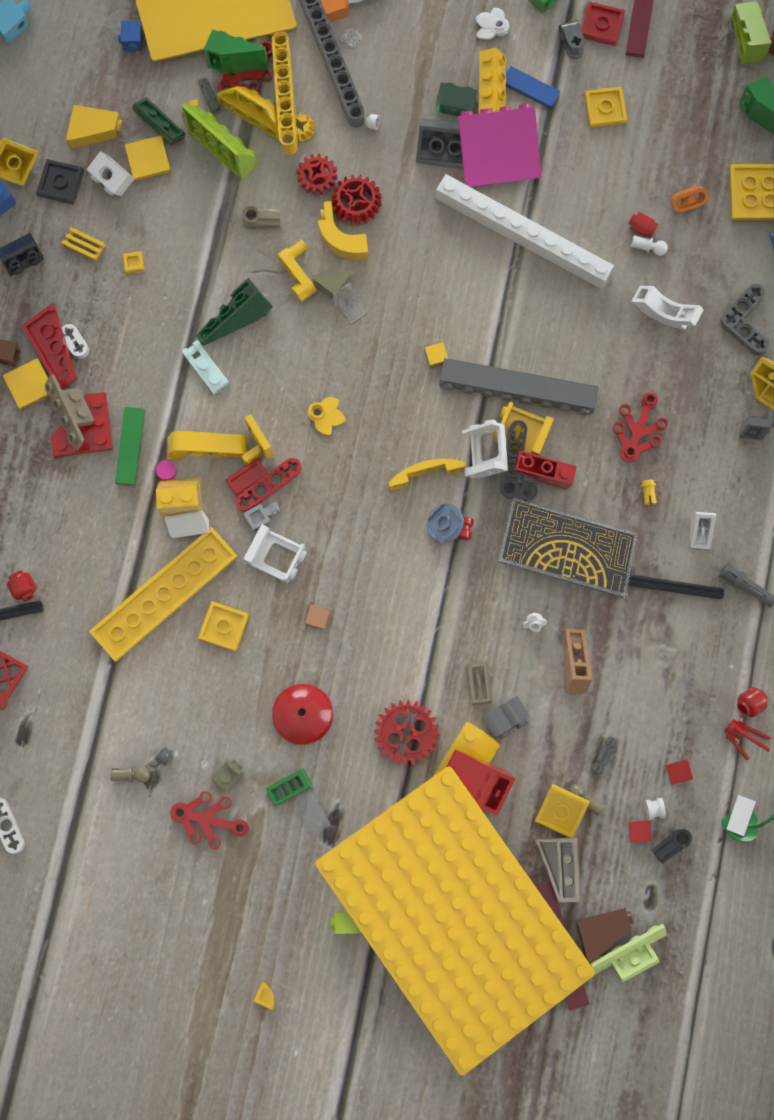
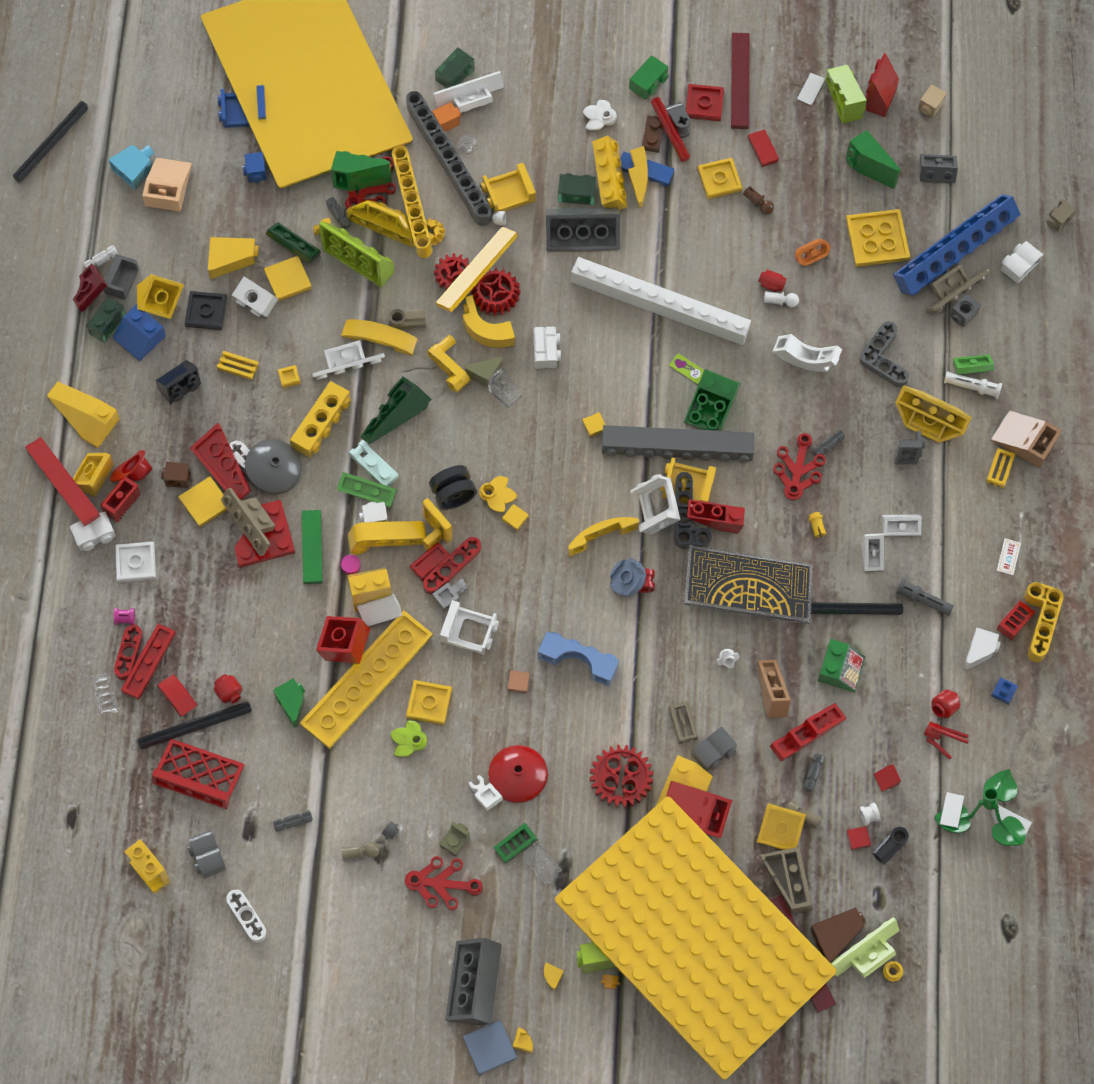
camera: 10 degrees left, 10 degrees down
dark pink panel [457,103,542,187] -> none
none -> light nougat slope [142,158,192,212]
none -> dark grey dish [245,439,302,494]
none -> green slope [273,678,305,727]
none -> dark grey axle [273,810,313,832]
none -> yellow brick [290,381,351,458]
none -> white bracket [311,340,385,380]
none -> red brick [316,616,370,664]
none -> bright green plate [337,472,397,508]
none -> yellow slope [341,319,418,356]
none -> white brick [359,502,388,523]
none -> lime plate [391,720,428,757]
none -> black wheel [429,465,477,510]
none -> tile [436,227,518,313]
none -> dark grey slope [445,938,502,1025]
none -> sand blue tile [463,1020,517,1075]
none -> white plate [469,776,503,811]
none -> yellow panel [480,163,536,213]
none -> yellow tile [502,504,529,531]
none -> white brick [533,327,561,369]
none -> medium blue arch [538,632,619,687]
none -> yellow tile [544,962,564,990]
none -> light orange plate [600,975,620,989]
none -> yellow slope [628,146,648,208]
none -> reddish brown plate [642,115,664,153]
none -> red axle [651,97,690,162]
none -> lime sticker [669,353,704,384]
none -> green slope [684,369,742,431]
none -> reddish brown pin [743,186,774,215]
none -> red tile [748,129,779,167]
none -> red slope [769,703,847,762]
none -> white sticker [797,73,825,105]
none -> dark grey axle [812,430,845,456]
none -> green slope [818,639,866,693]
none -> white slope [882,515,922,536]
none -> yellow plate [883,961,903,982]

